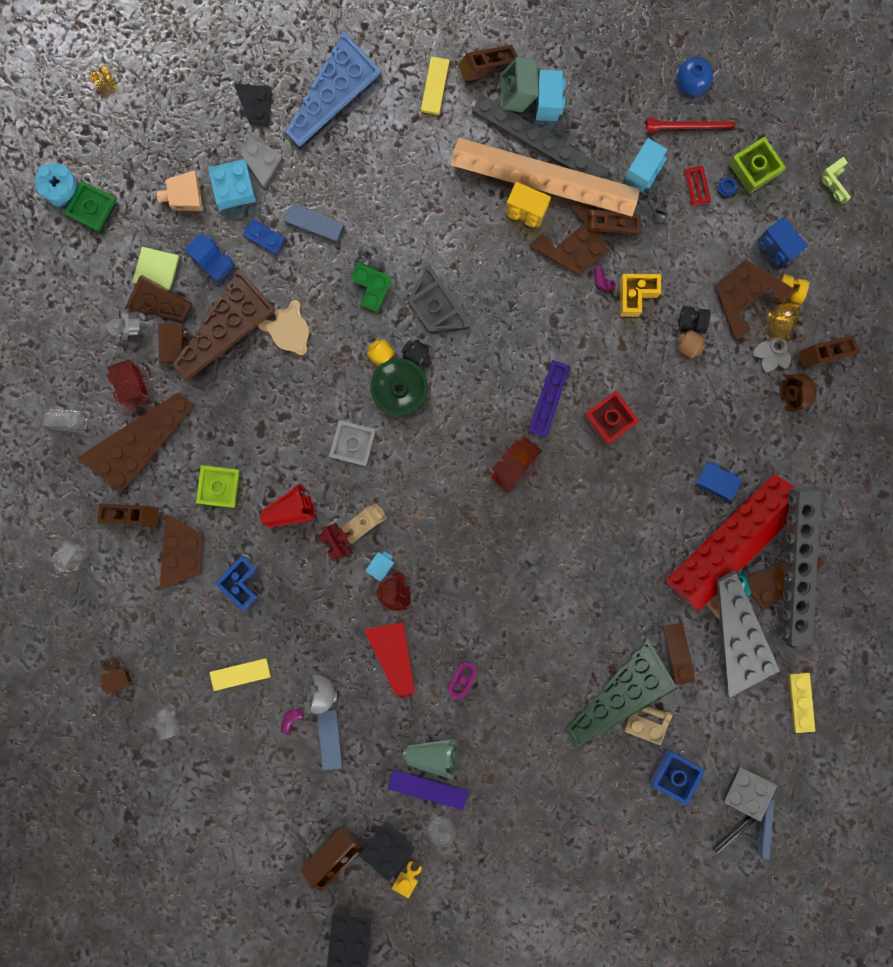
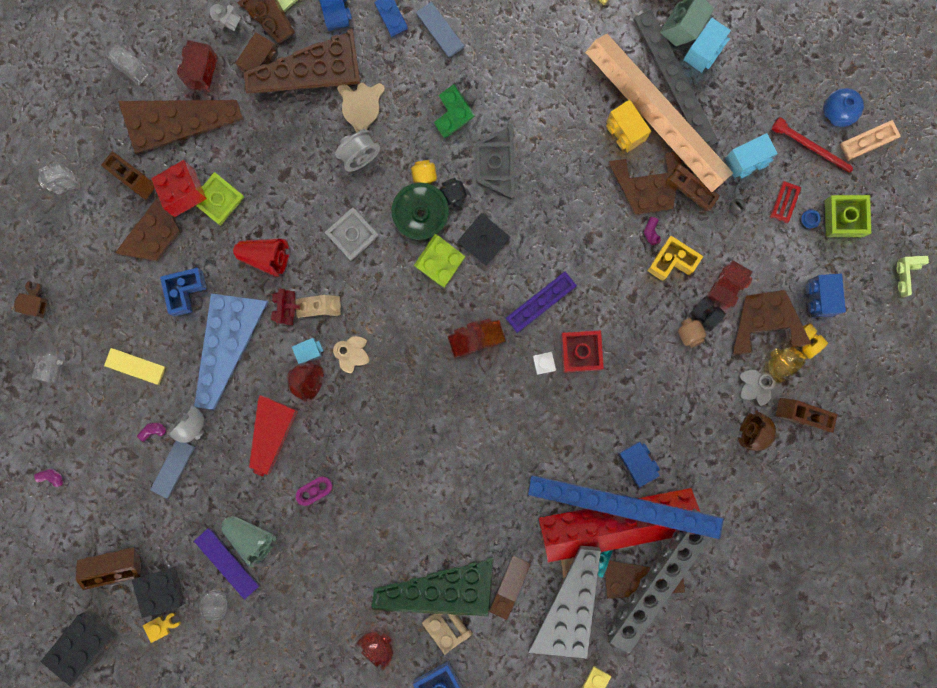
camera: 40 degrees right, 0 degrees up
none -> magenta arm [34,469,63,487]
none -> red brick [151,160,207,217]
none -> medium blue wing [194,294,269,410]
none -> tan plate [333,336,369,373]
none -> light grey wheel [335,129,380,172]
none -> clear red cylinder [355,632,394,671]
none -> lime plate [414,234,465,288]
none -> black plate [457,213,510,266]
none -> blue plate [528,475,724,539]
none -> white plate [533,352,556,375]
none -> clear red brick [707,260,753,309]
none -> light nougat tile [840,120,901,161]

